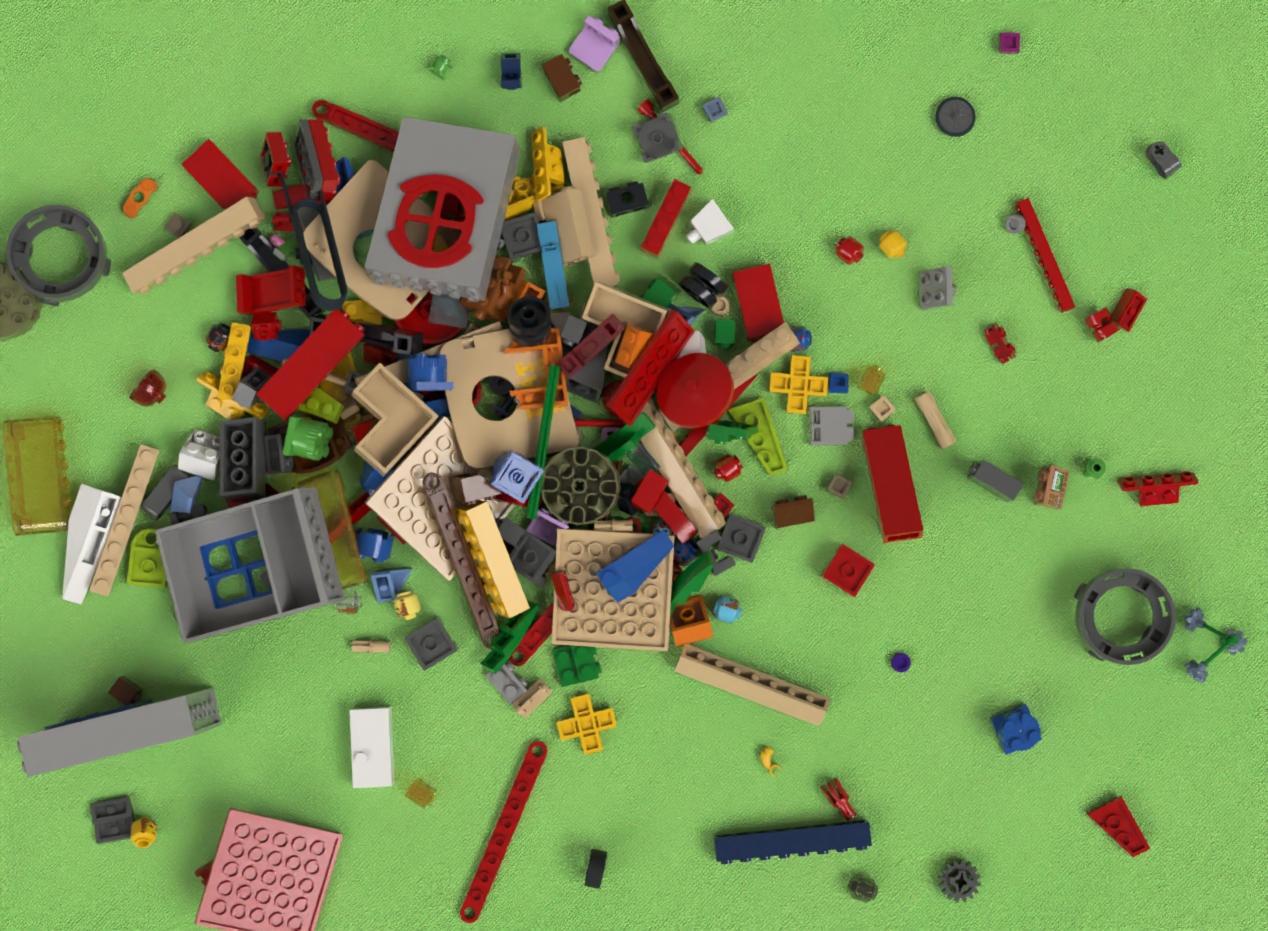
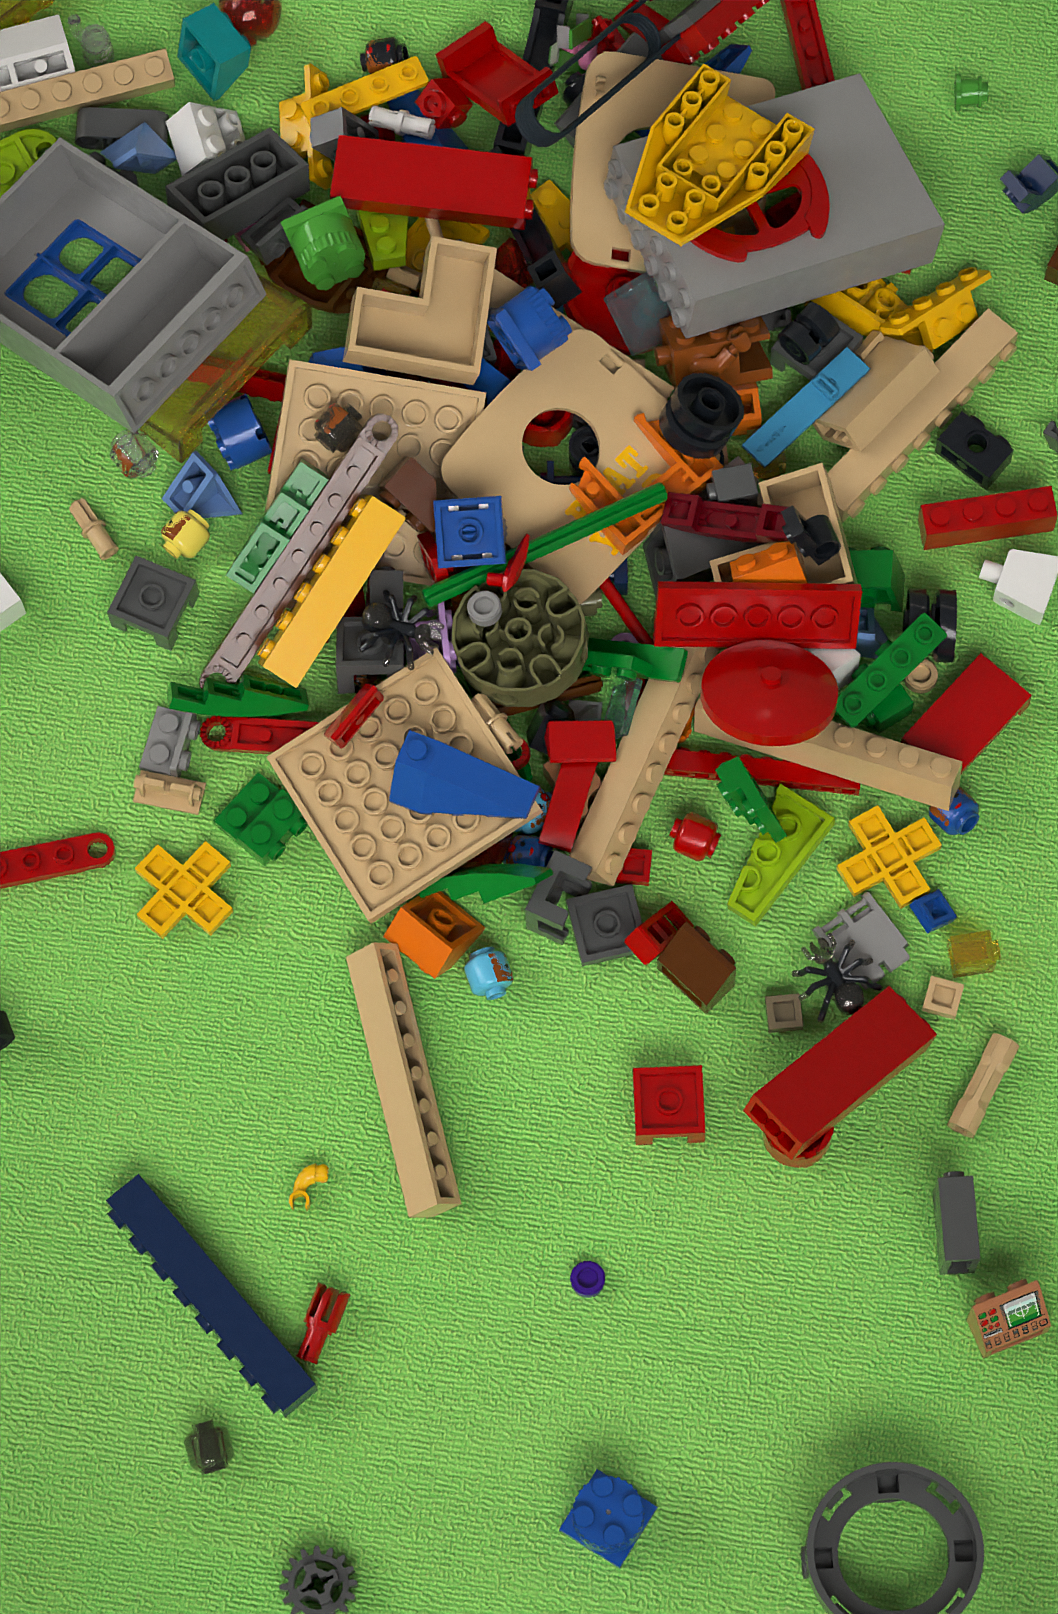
camera: 55 degrees right, 15 degrees down
none -> clear piece [68,14,114,67]
none -> teal slope [177,3,251,101]
none -> slope [225,458,329,594]
none -> clear smoke head [313,403,363,454]
none -> animal [358,590,444,671]
none -> white pin [368,106,436,140]
none -> light grey tile [467,591,502,627]
none -> red bar [486,533,530,592]
none -> piece [557,13,597,70]
none -> red slope [624,901,694,965]
none -> yellow wedge [625,63,815,246]
none -> black wheel [778,302,840,365]
none -> black plate [781,505,841,566]
none -> animal [792,933,883,1023]
none -> green bracket [835,613,947,728]

